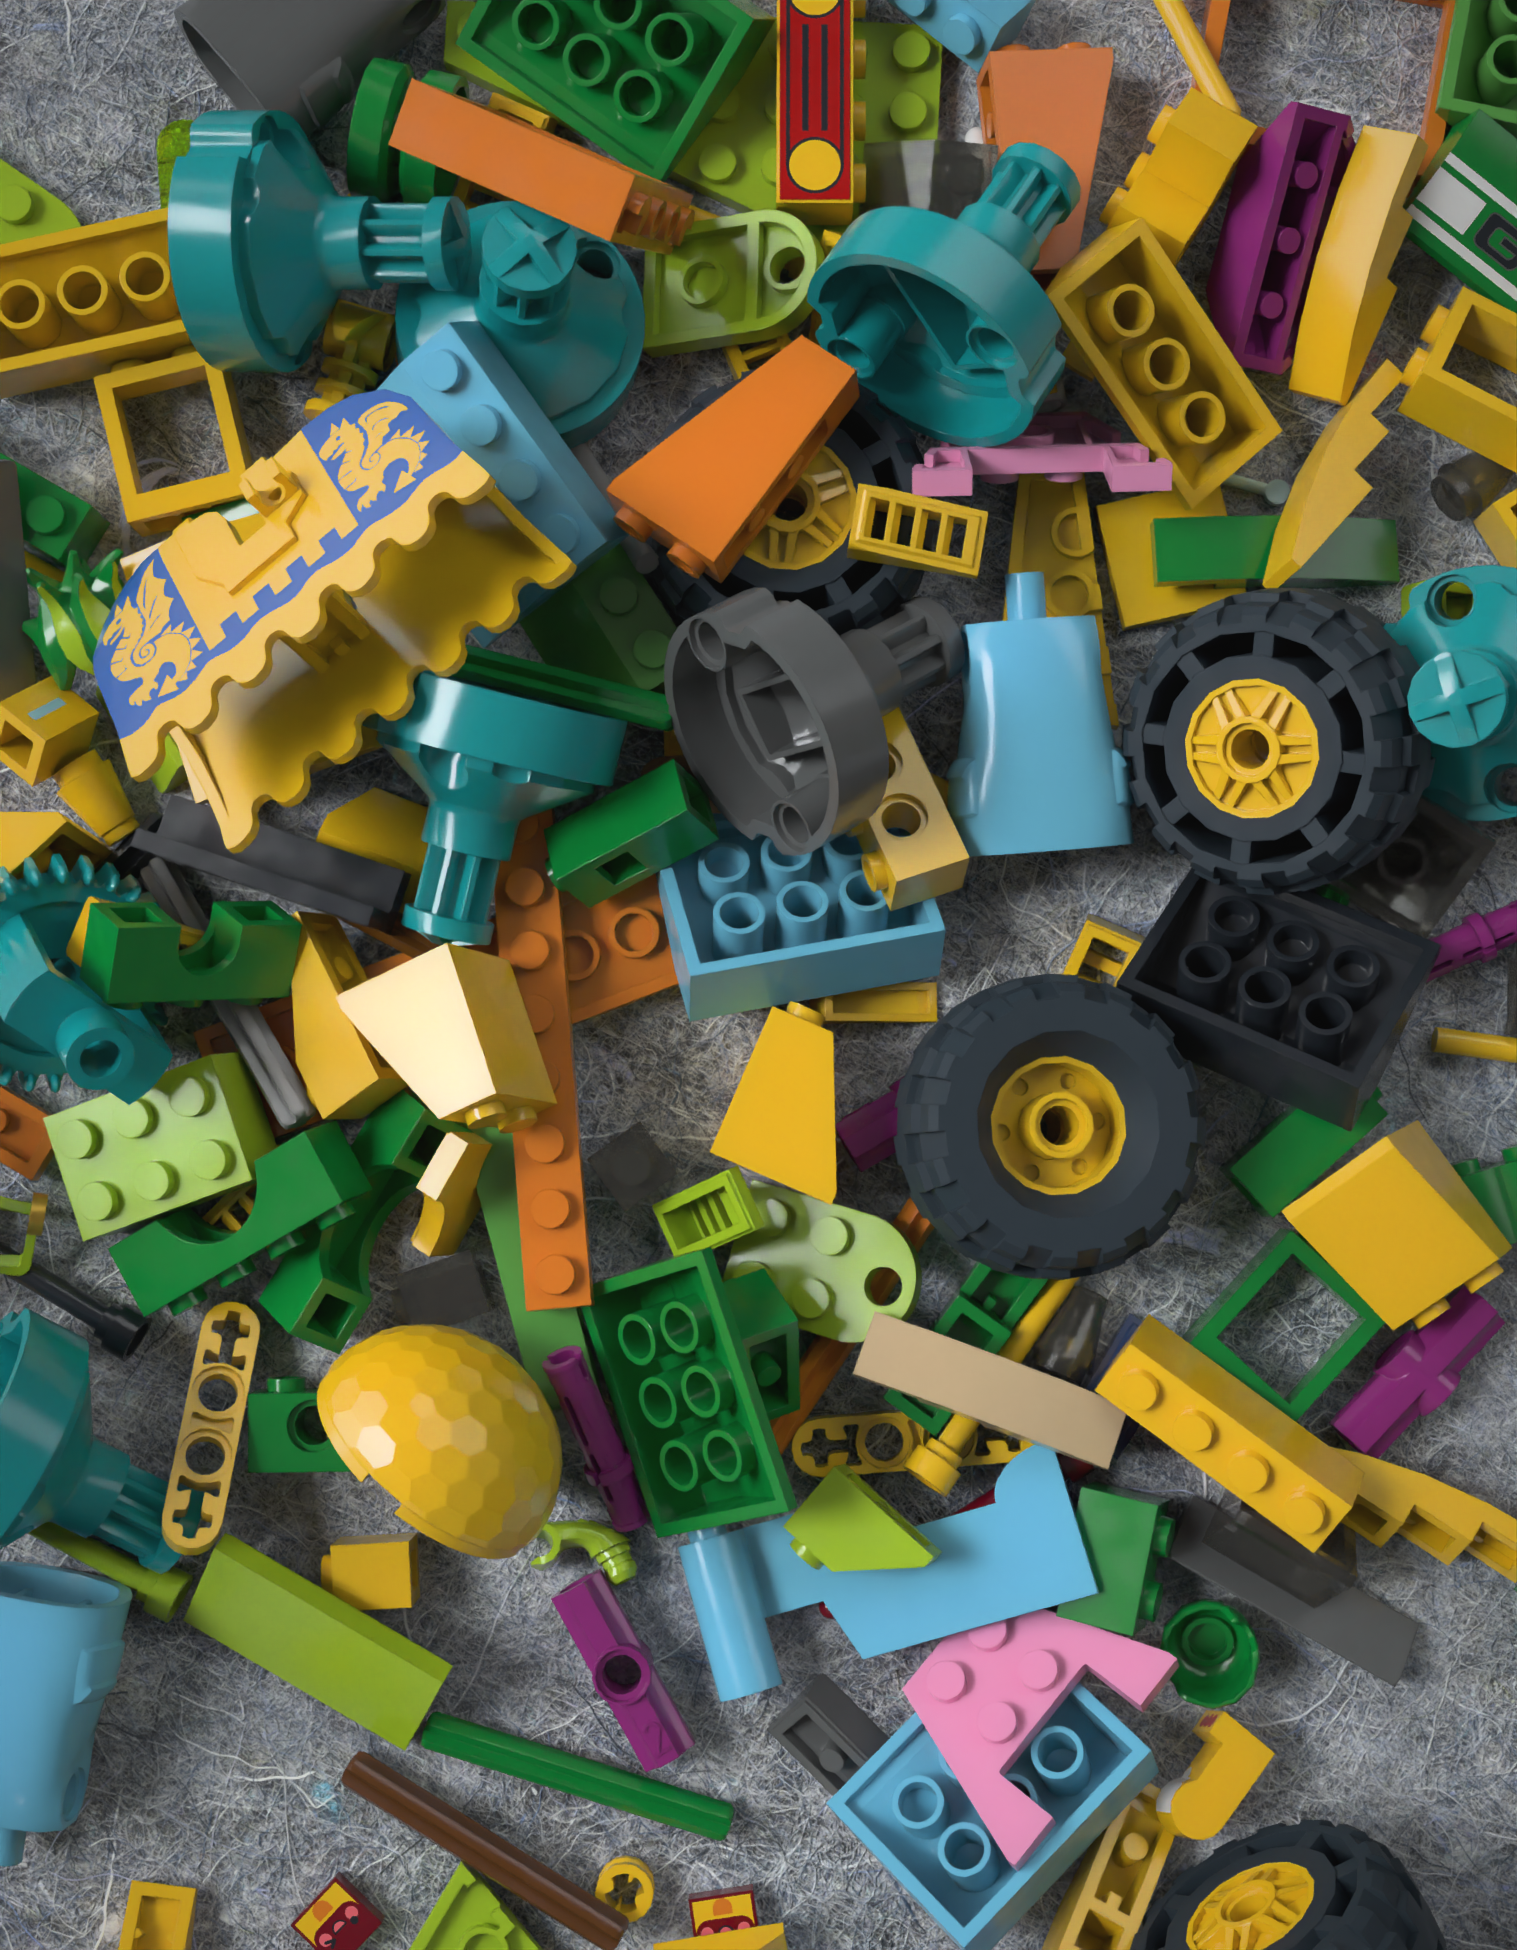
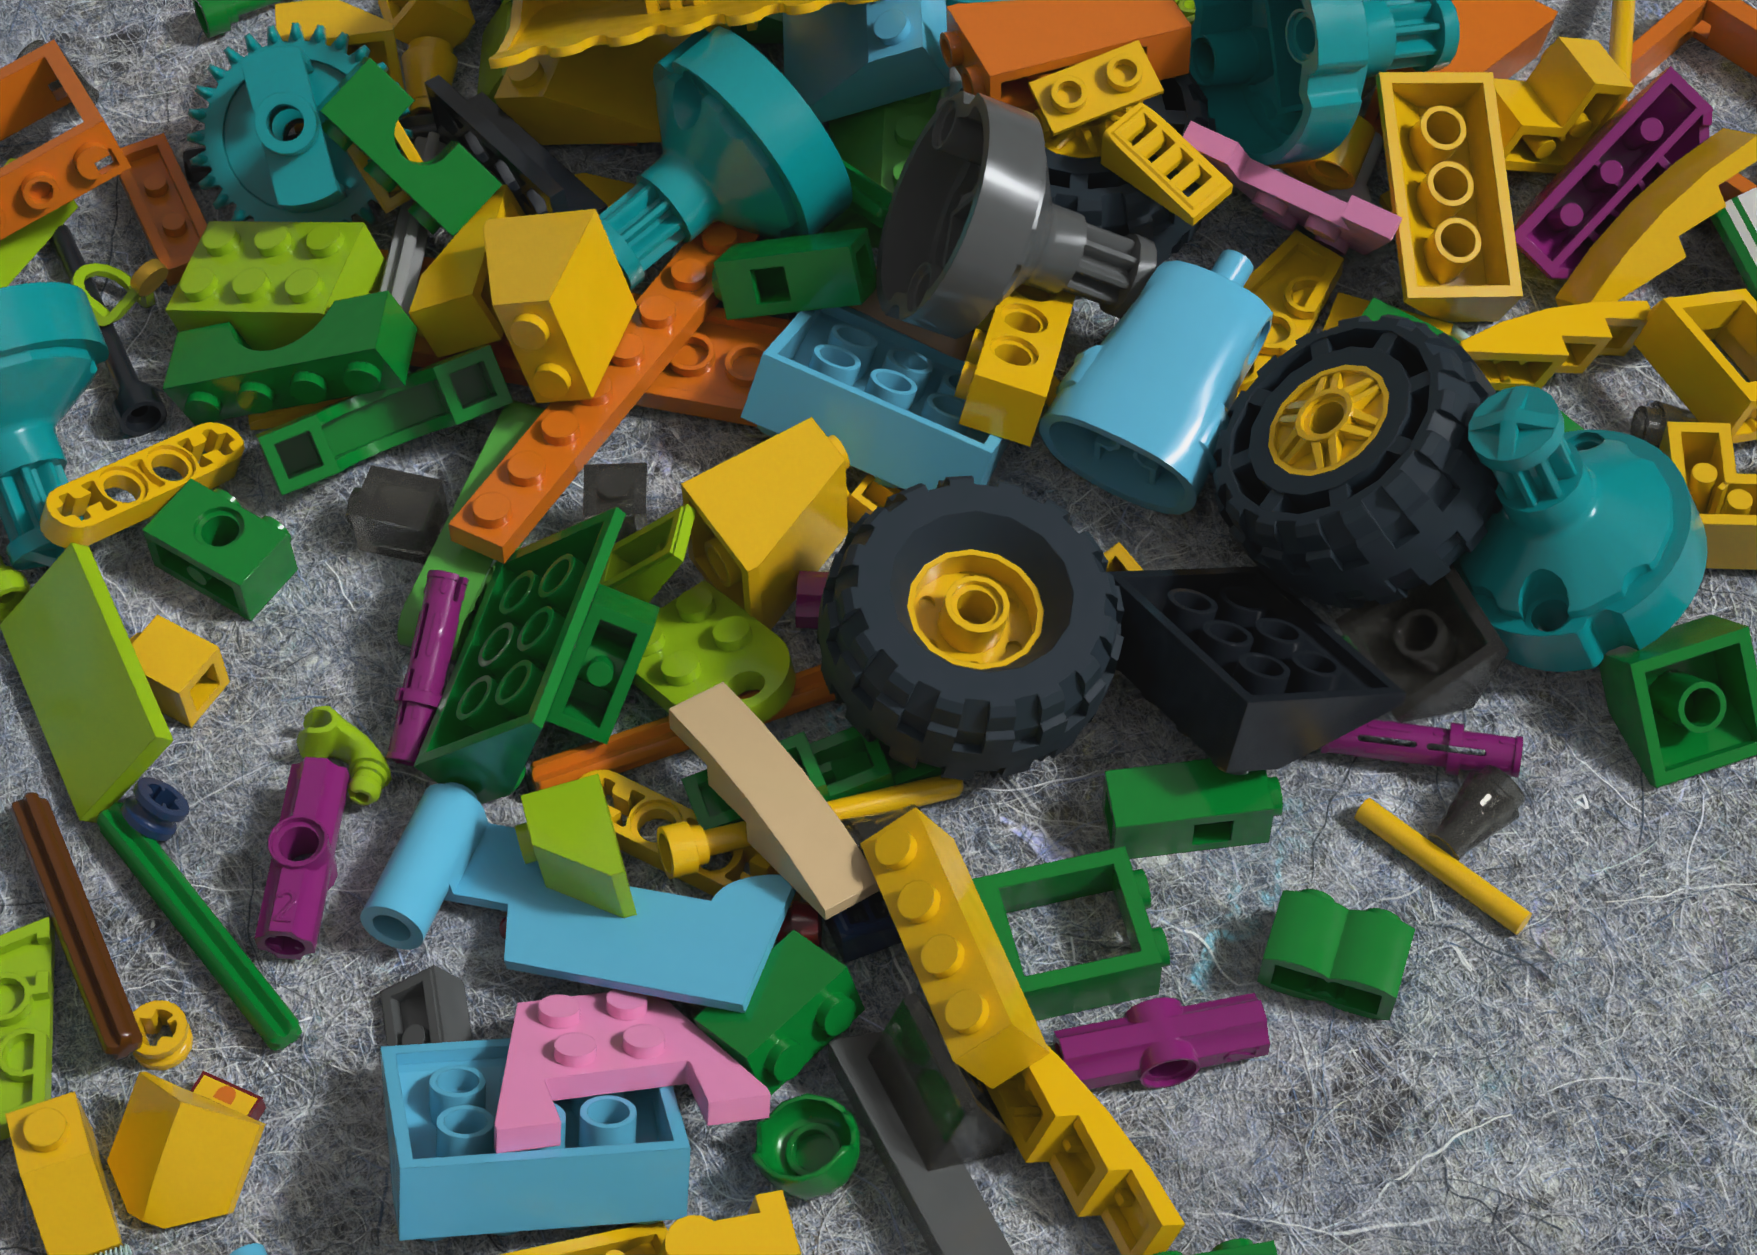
camera: 30 degrees right, 30 degrees down
yellow piece [317,1324,563,1559] -> none
yellow tile [410,1131,493,1257] -> none
yellow slope [1282,1120,1513,1331] -> none
none -> dark blue bush [121,777,190,841]
none -> yellow hinge [1028,40,1164,136]

